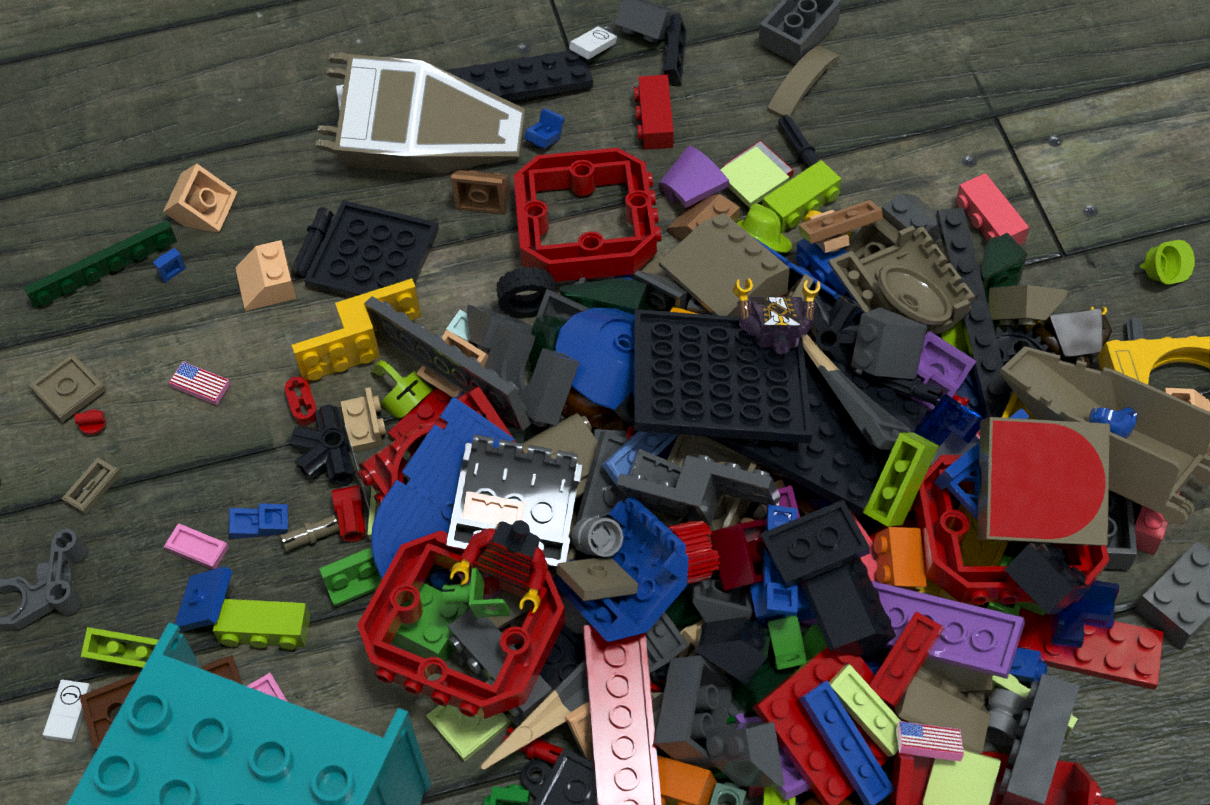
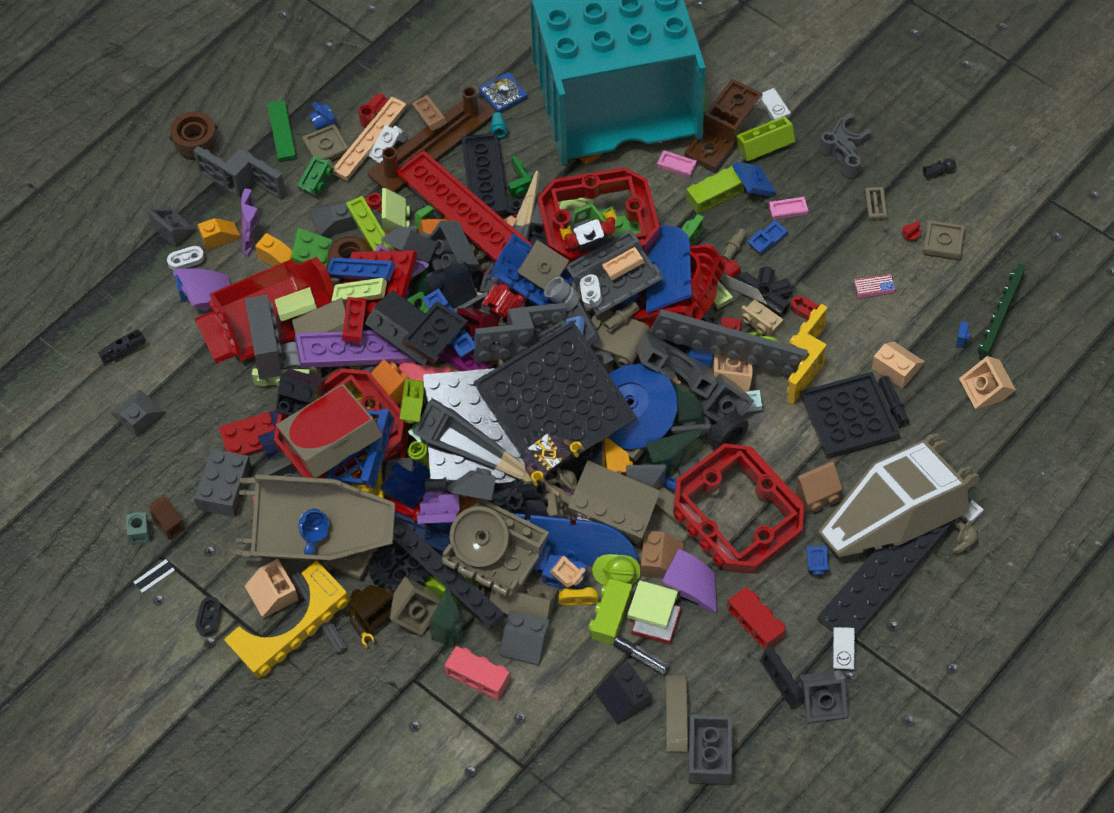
camera: 145 degrees right, 0 degrees up
medium nougat plate [799,200,883,244] -> none
tile [896,721,964,761] -> none
lime piece [1139,240,1195,285] -> none
none -> white plate [580,274,602,308]
none -> black slope [595,663,652,725]

